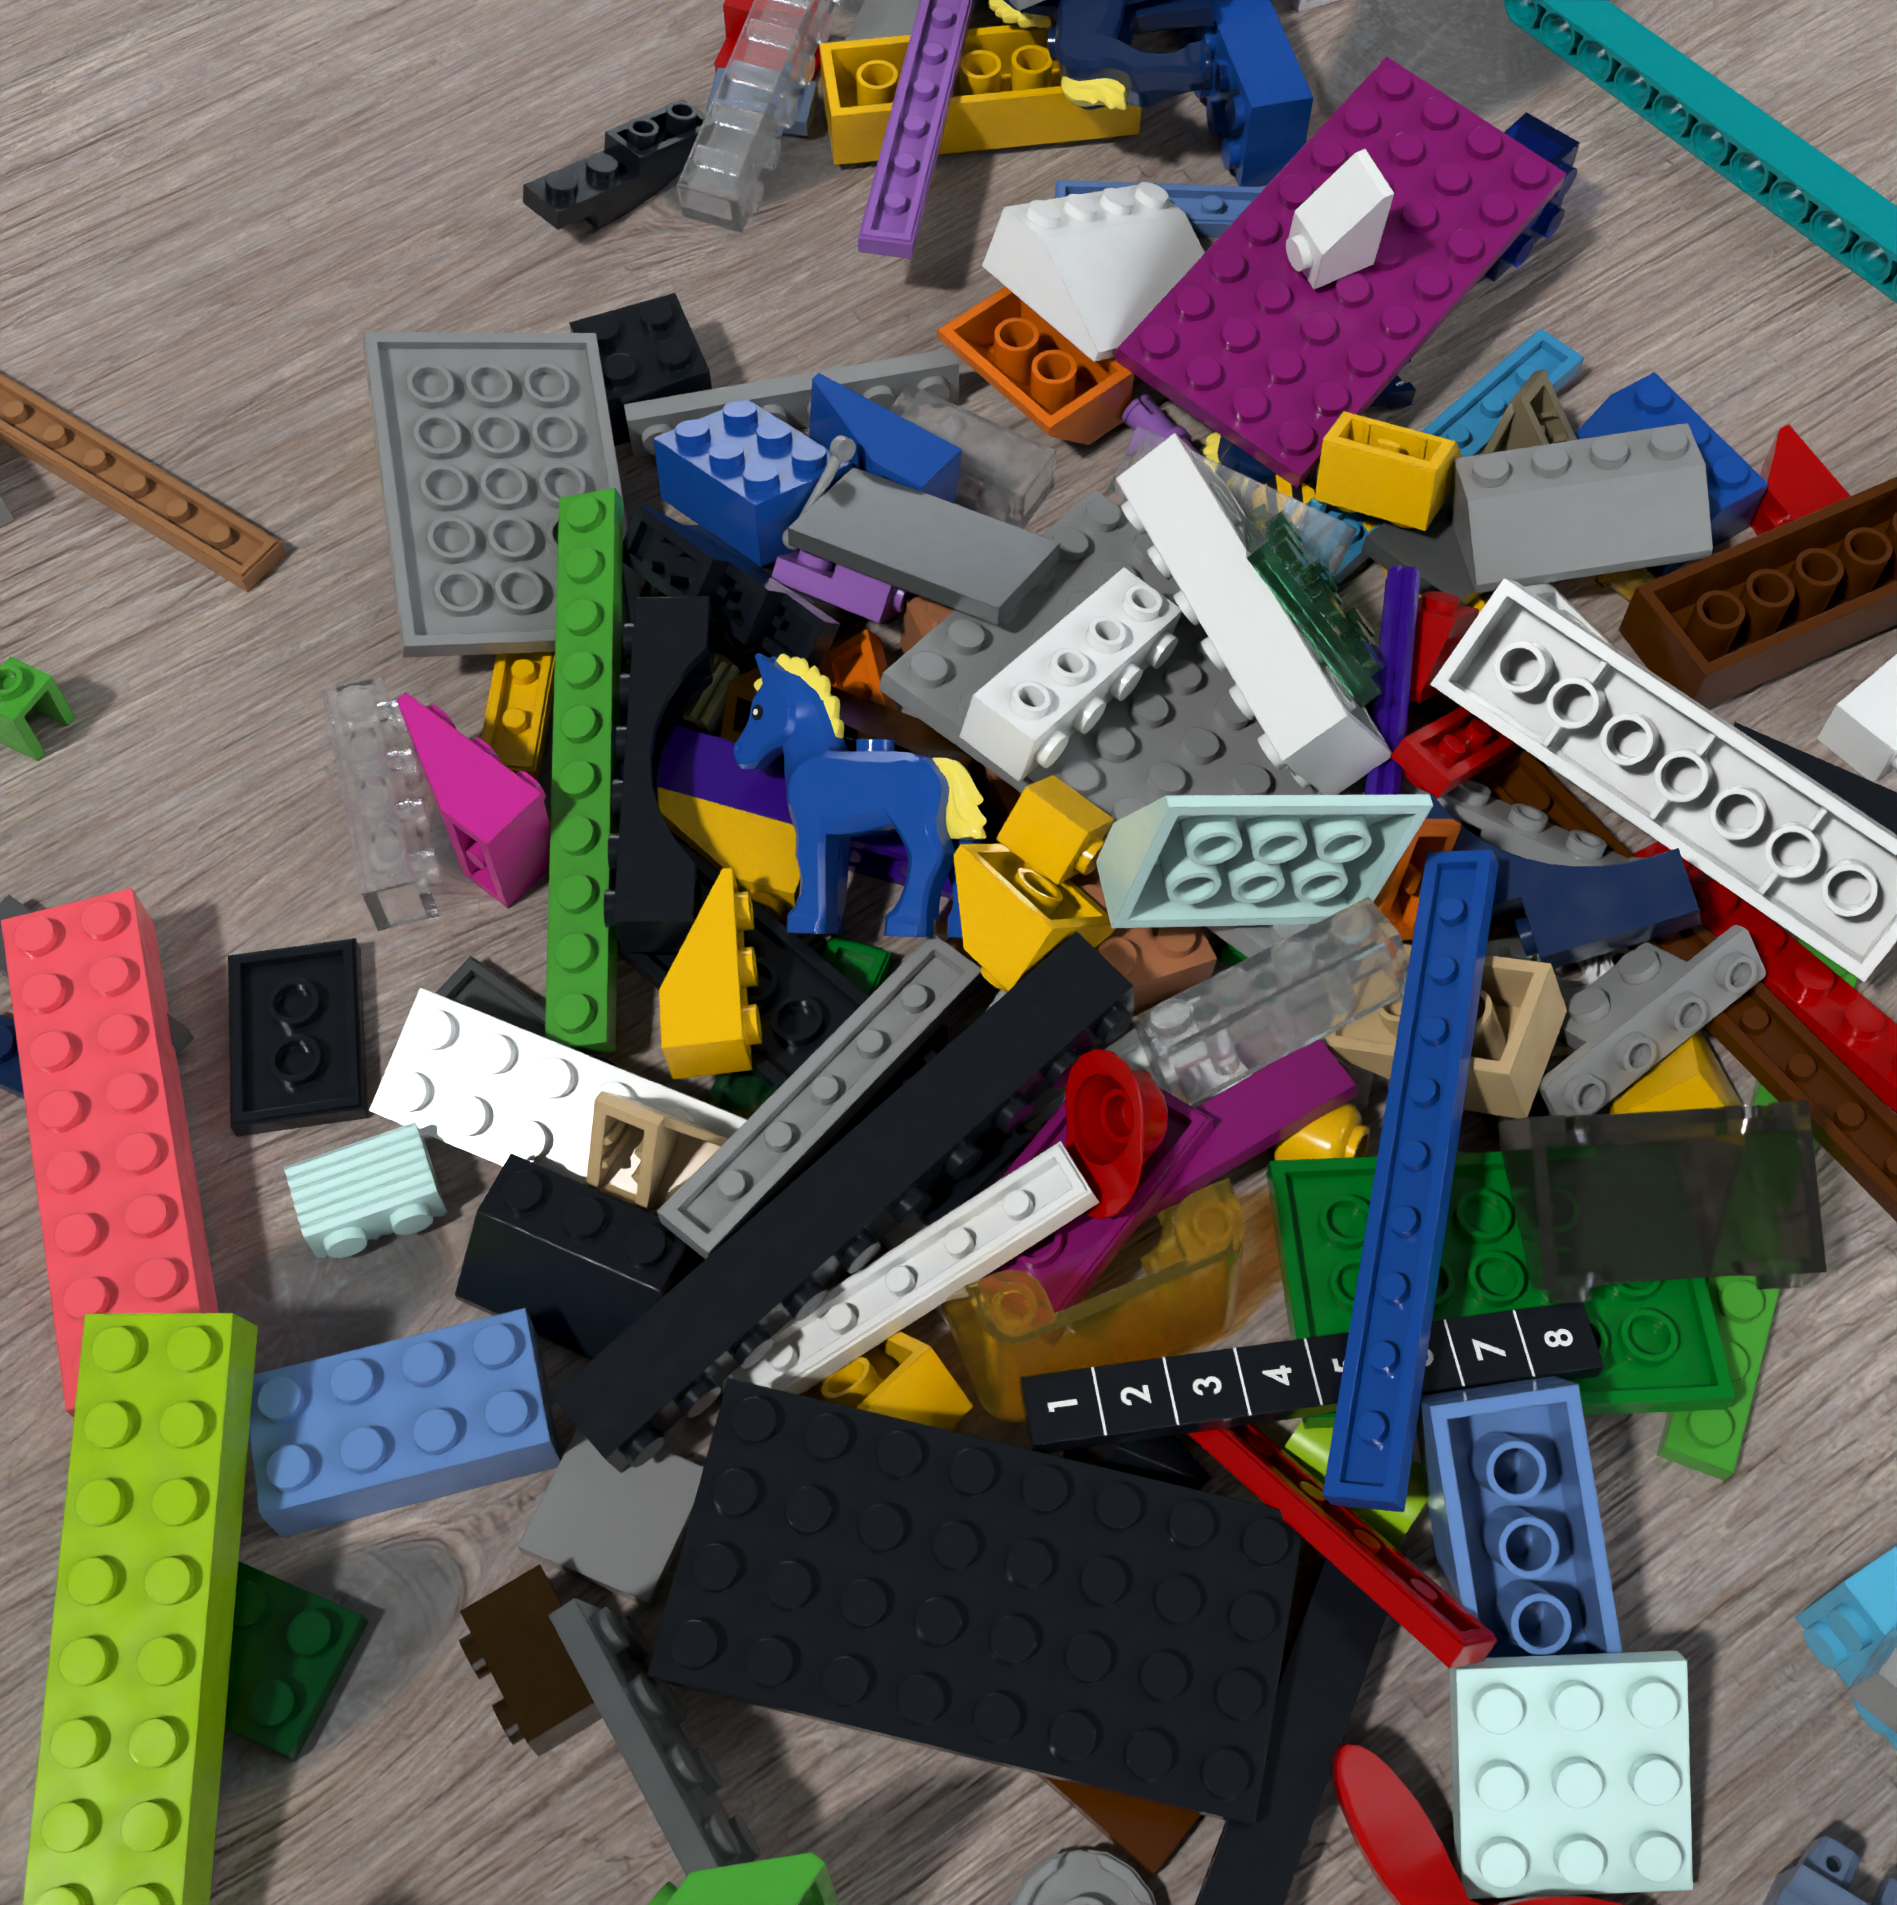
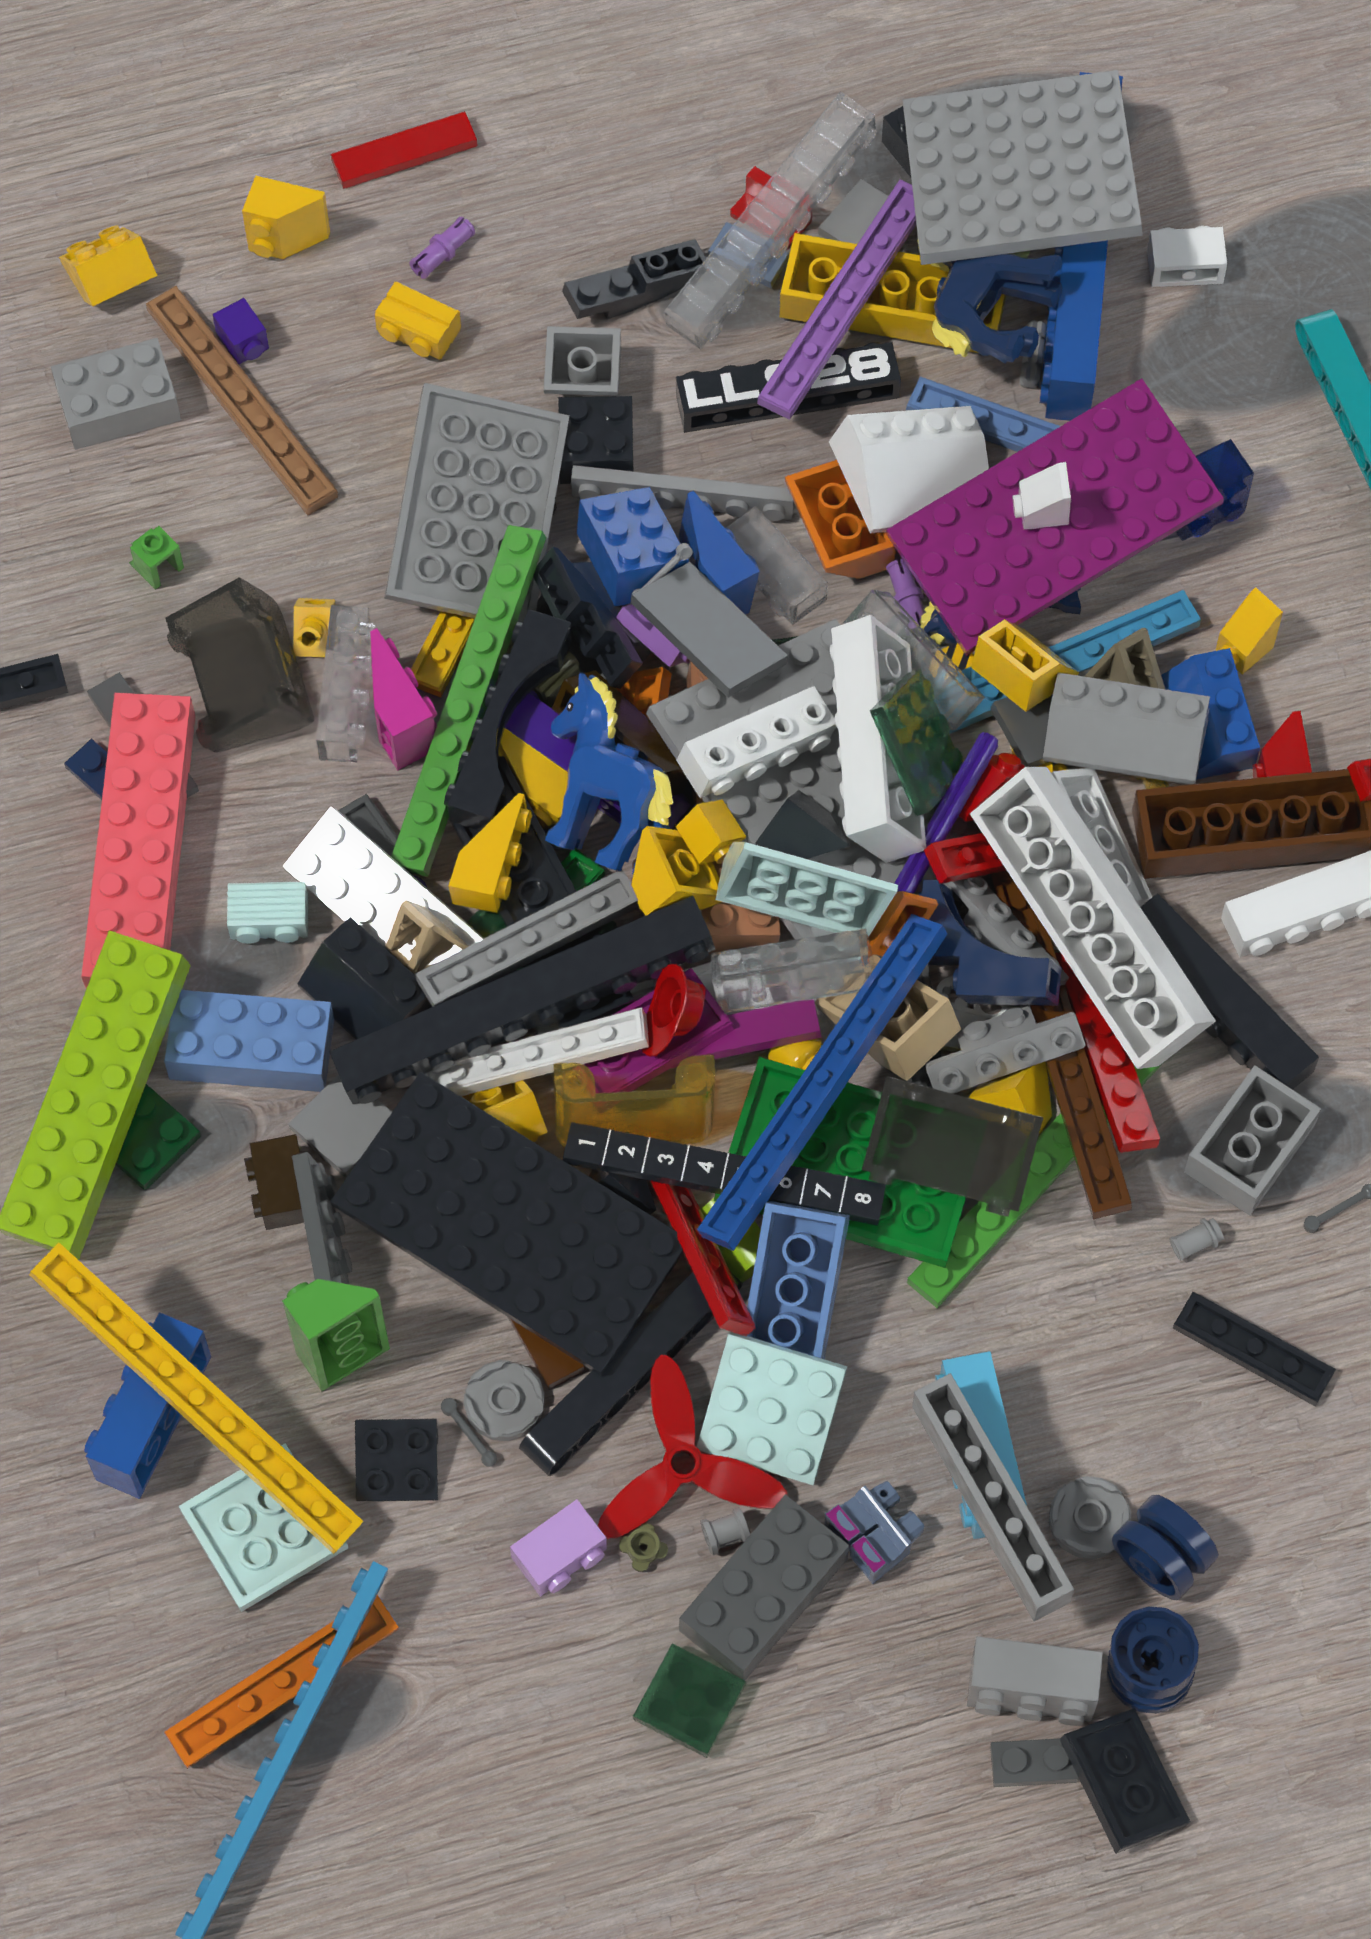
camera: 20 degrees right, 5 degrees up
black tile [228,938,368,1137] -> none
none -> clear smoke windscreen [165,577,314,753]
none -> dark purple brick [212,298,269,365]
none -> yellow slope [242,175,330,259]
none -> yellow bracket [293,598,335,658]
none -> red tile [331,111,478,189]
none -> yellow brick [375,282,461,360]
none -> medium lavender pin [409,216,475,279]
none -> light grey slope [544,326,621,396]
none -> black brick [676,342,901,433]
none -> black slope [754,790,850,859]
none -> light grey axle [1020,320,1047,389]
none -> yellow slope [1216,587,1283,675]

